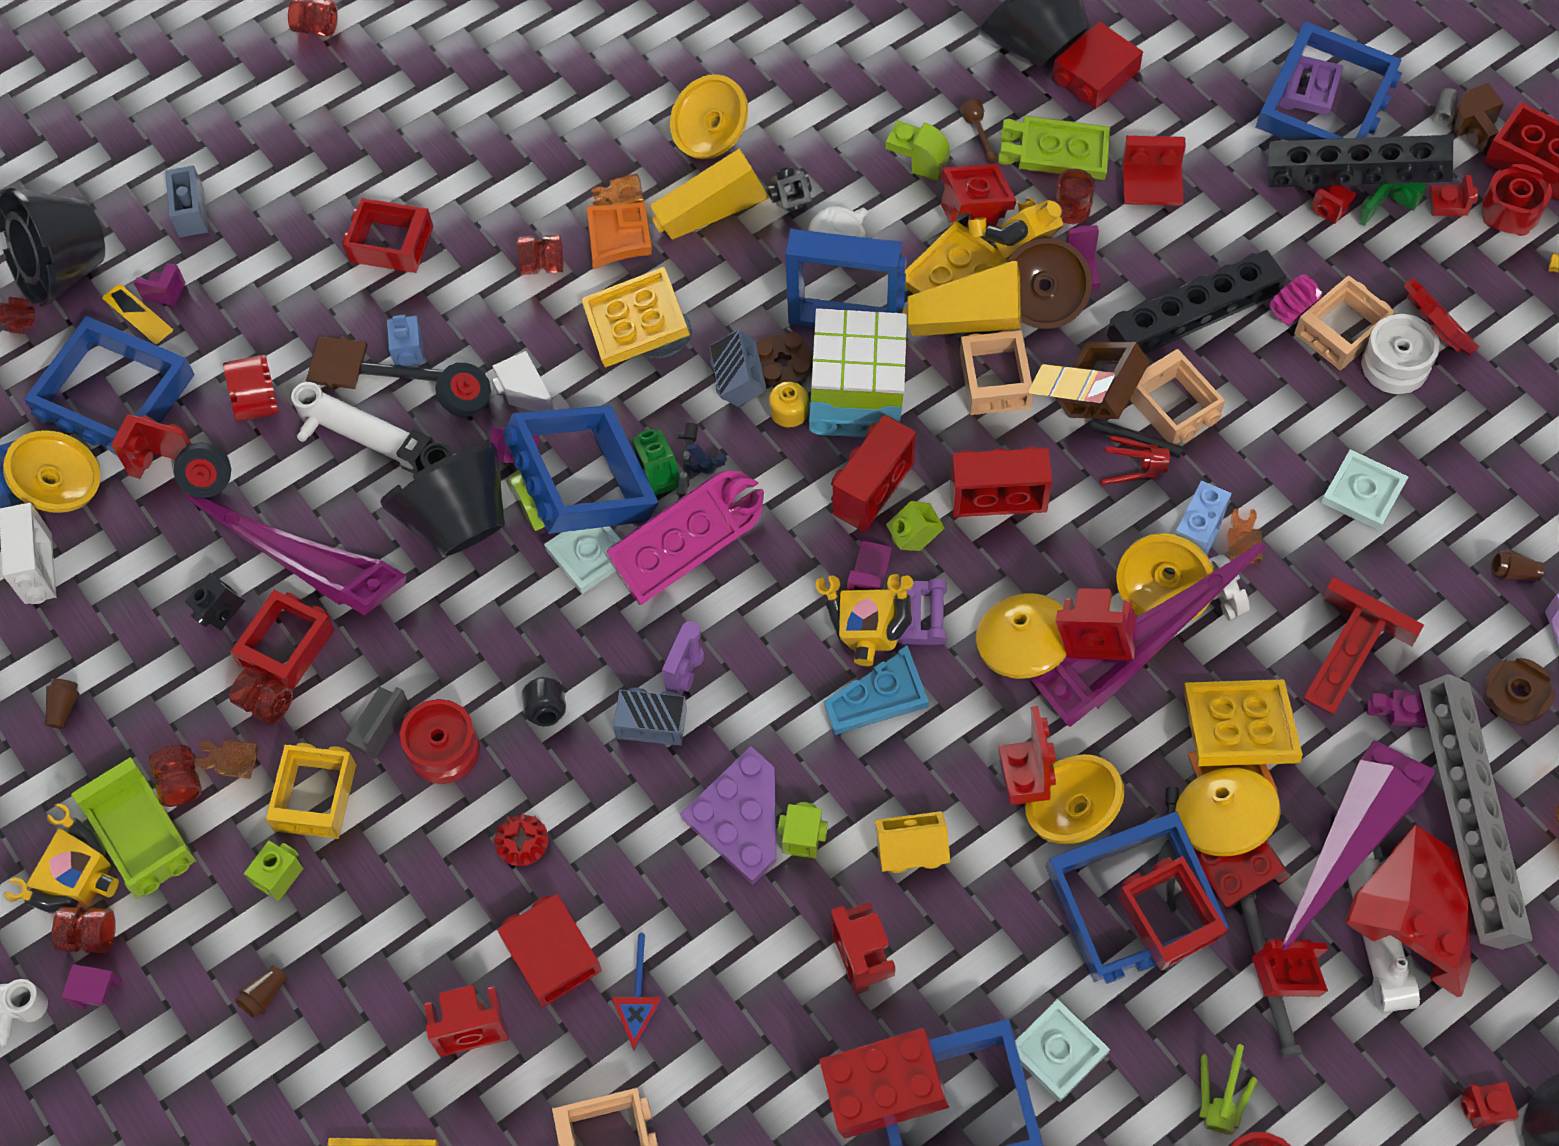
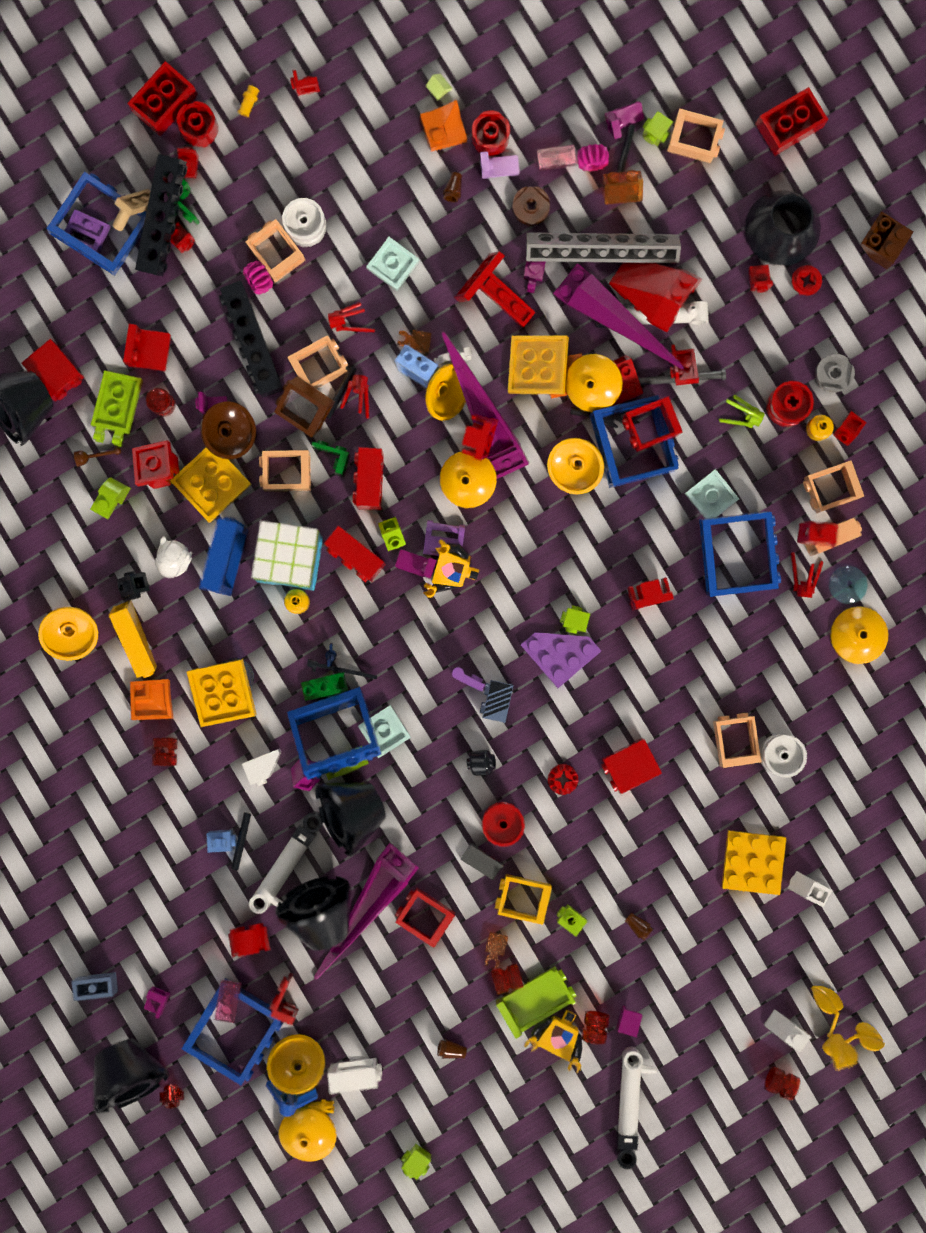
camera: 90 degrees left, 25 degrees up
yellow sticker [102,284,173,345] -> none
black wheel [173,442,232,498] -> none
black brick [185,573,246,631] -> none
clear red wheel [229,666,293,725] -> none
reddish brown piece [306,336,368,389] -> none
red window [342,198,434,273] -> none
red panel [424,985,509,1057] -> none
black wheel [435,363,491,417] -> none
clear orange plate [591,173,644,206] -> none
dark pink plate [604,471,764,605] -> none
piece [611,932,663,1050] -> none
sand blue brick [709,330,767,407] -> none
reddish brown plate [756,332,813,388] -> none
red brick [819,1028,950,1139] -> none
dark azure wing [824,645,929,736] -> none
yellow brick [875,811,950,873] -> none
yellow slope [903,261,1021,336] -> none
torso [968,198,1063,260] -> none
red bracket [998,706,1056,805] -> none
yellow sticker [1028,364,1115,403] -> none
red plate [1403,277,1480,355] -> none
light grey piece [1433,88,1459,125] -> none
reddish brown brick [1452,83,1504,154] -> none
none -> tan piece [112,189,151,231]
none -> clear pink plate [215,980,241,1023]
none -> black cone [276,876,351,951]
none -> green bracket [311,440,350,477]
none -> red plant [328,303,375,333]

